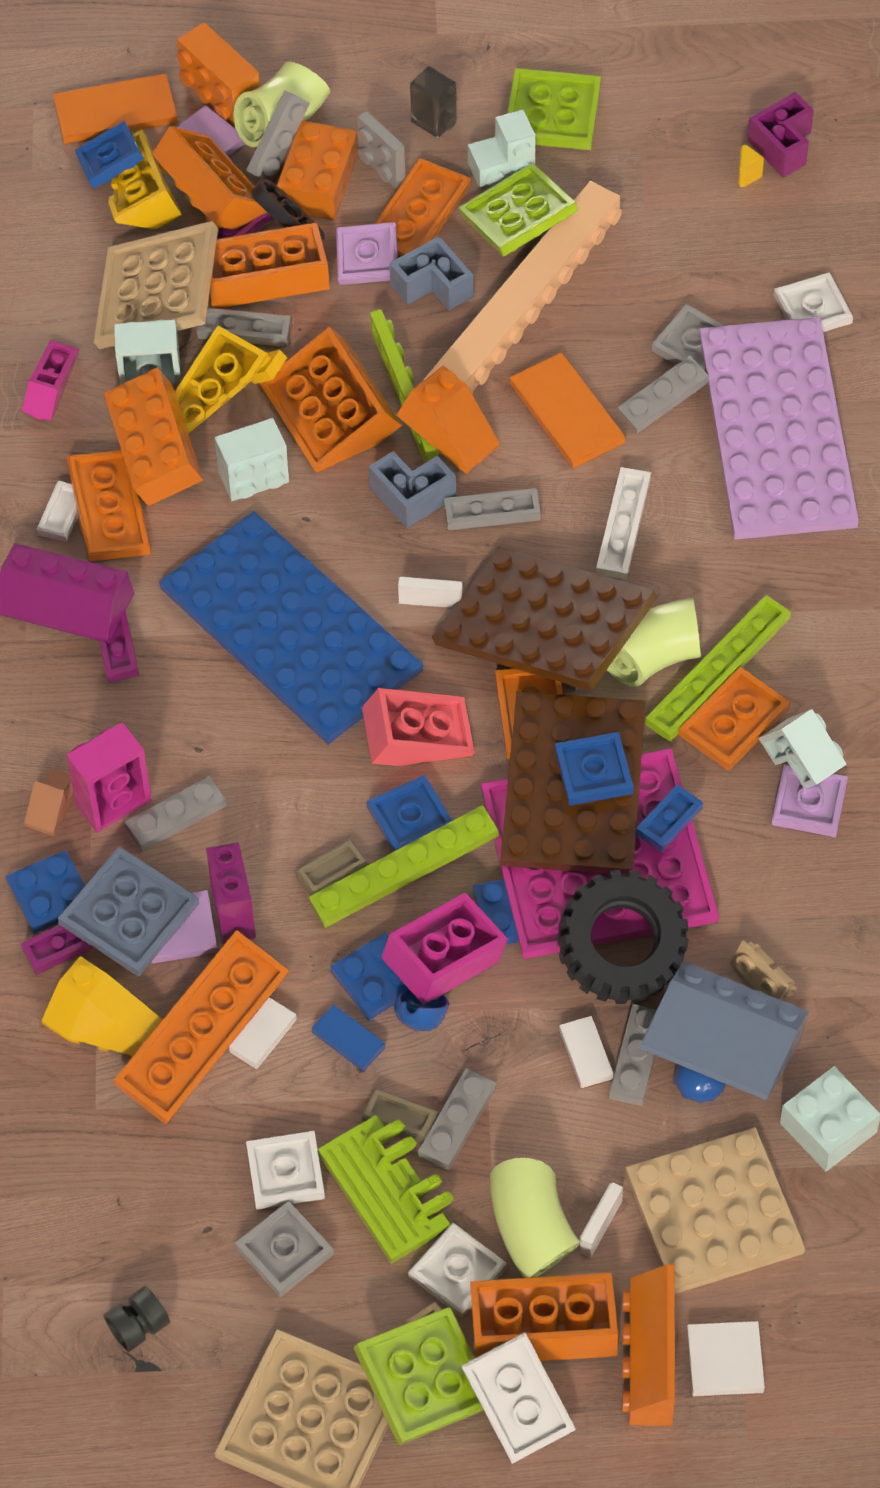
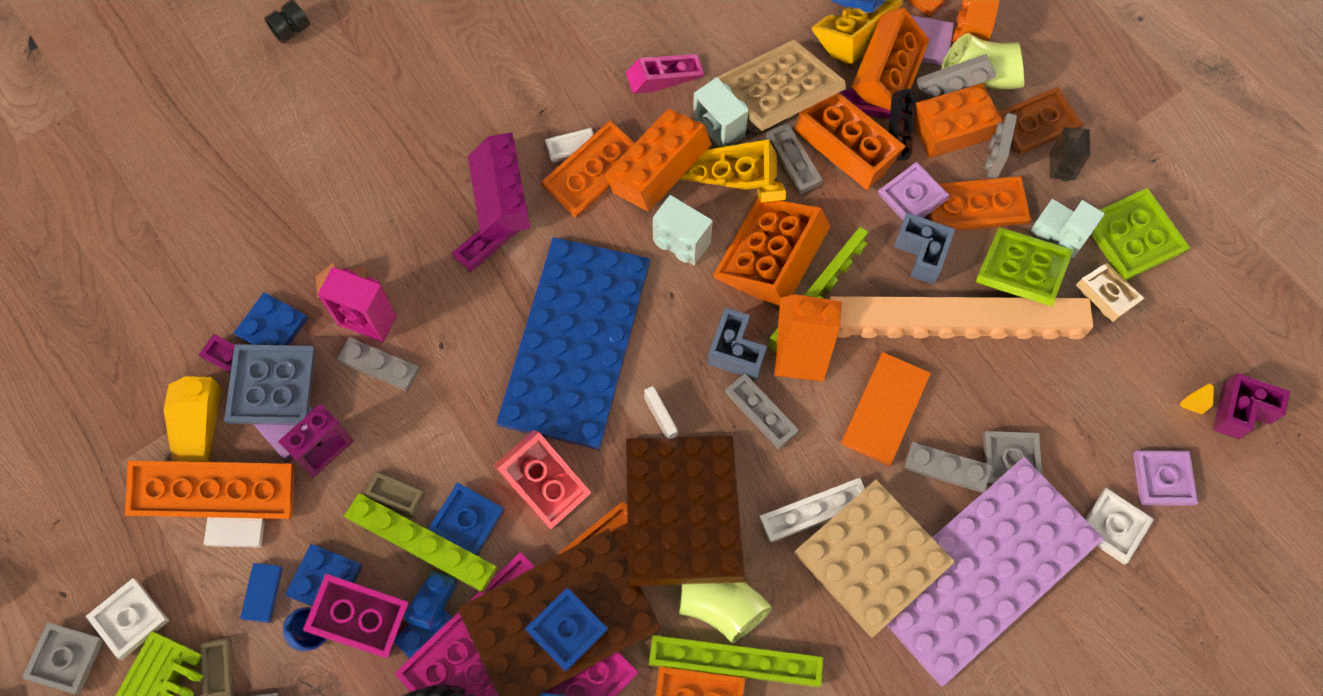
camera: 55 degrees right, 10 degrees up
none -> blue plate [403,571,458,630]
none -> tan plate [794,480,955,638]
none -> dark orange plate [998,87,1084,156]
none -> tan plate [1076,263,1144,322]
none -> lavender tile [1133,451,1198,505]

